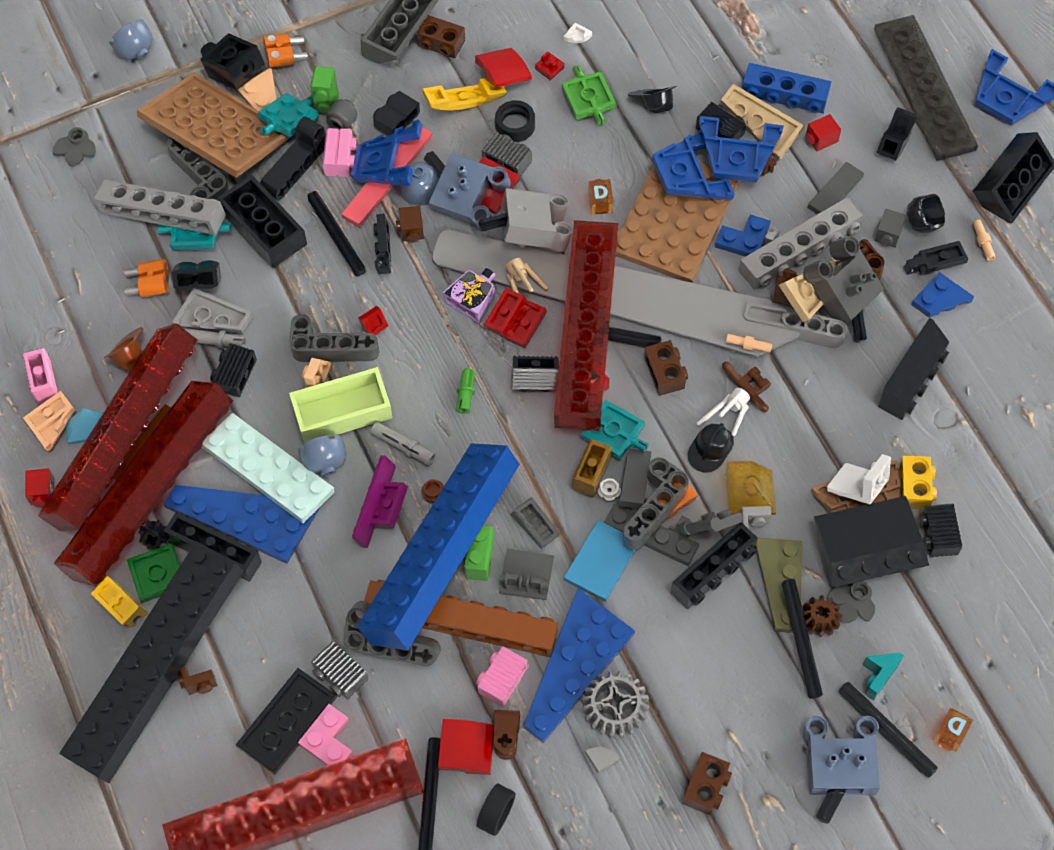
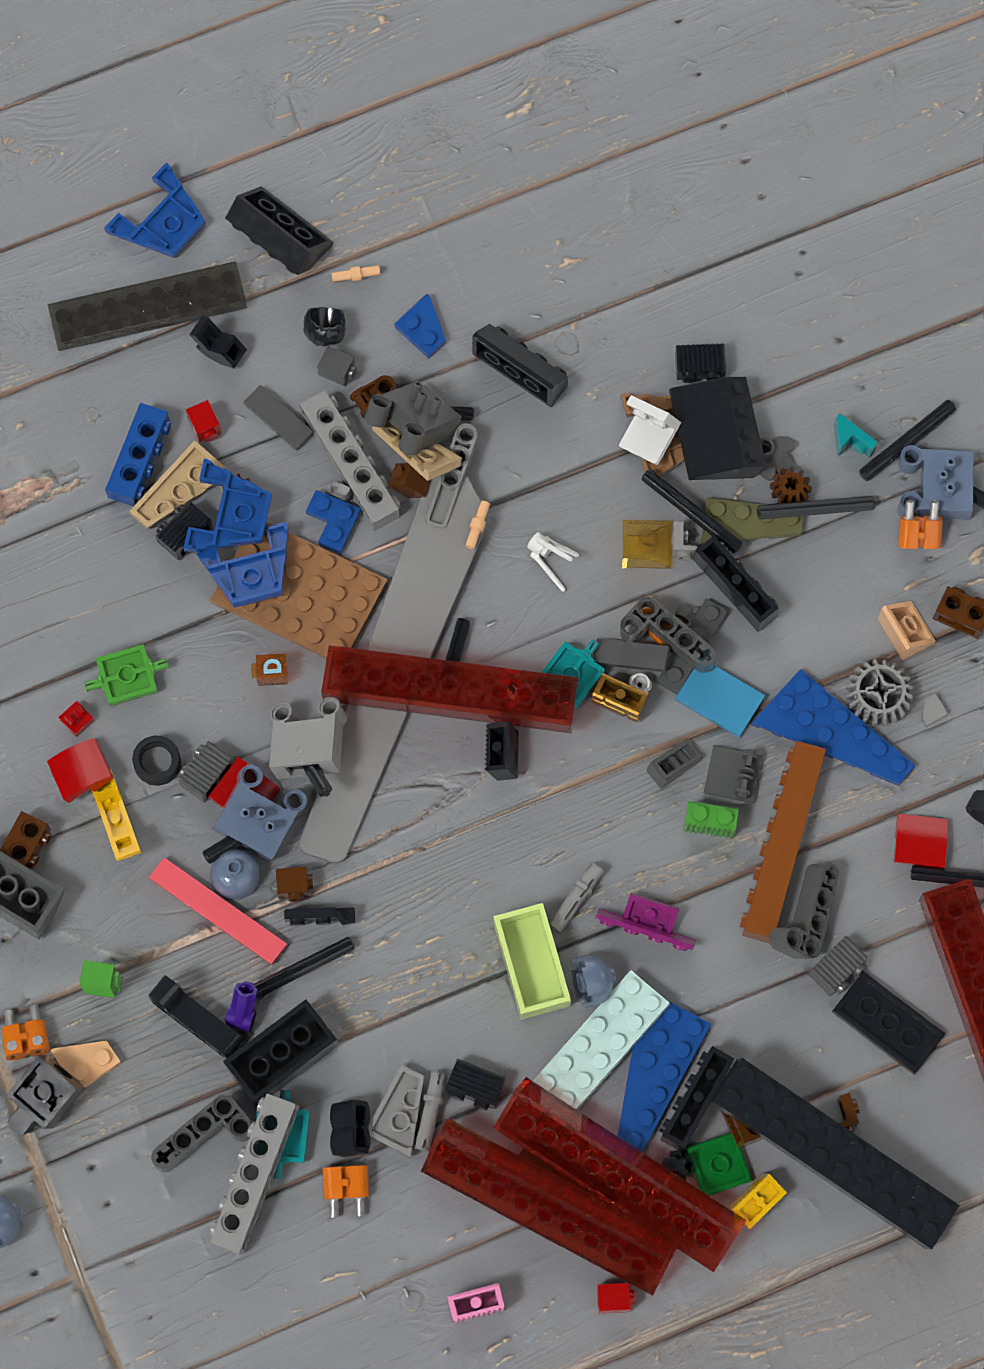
camera: 90 degrees left, 10 degrees up
light nougat wing [23,391,75,452] -> none
dark grey plate [52,127,96,166] -> none
medium azure slope [66,408,114,444] -> none
dark orange piece [104,327,143,370] -> none
medium nougat plate [137,72,291,178] -> none
teal plate [258,93,318,137] -> none
dark grey beam [290,314,380,362] -> none
bright pink plate [298,704,353,773] -> none
light nougat wing [302,358,333,388] -> none
bright pink brick [323,128,357,177] -> none
dark grey head [326,99,357,130] -> none
blue wing [351,120,422,186] -> none
blue brick [357,443,520,651] -> none
red tile [358,306,388,335] -> none
black brick [373,91,420,136] -> none
copper plate [422,479,444,502] -> none
torso [443,268,495,324] -> none
bright green axle [455,368,475,414] -> none
bright pink brick [476,646,529,707] -> none
red slope [484,288,547,348] -> none
reddish brown piece [493,710,520,760] -> none
tan plant [506,258,548,293] -> none
white tile [564,23,592,43] -> none
black piece [628,86,677,113] -> none
reddish brown brick [644,340,688,396] -> none
dark grey plate [679,510,744,535] -> none
black piece [688,423,734,473] -> none
reddish brown piece [722,361,771,413] -> none
yellow brick [899,456,937,509] -> none
black hinge [904,241,968,274] -> none
clear orange brick [933,707,973,752] -> none
none -> dark purple piece [225,981,258,1032]
none -> black axle [642,469,743,553]
none -> light nougat slope [878,601,936,660]
none -> orange piece [898,500,943,549]

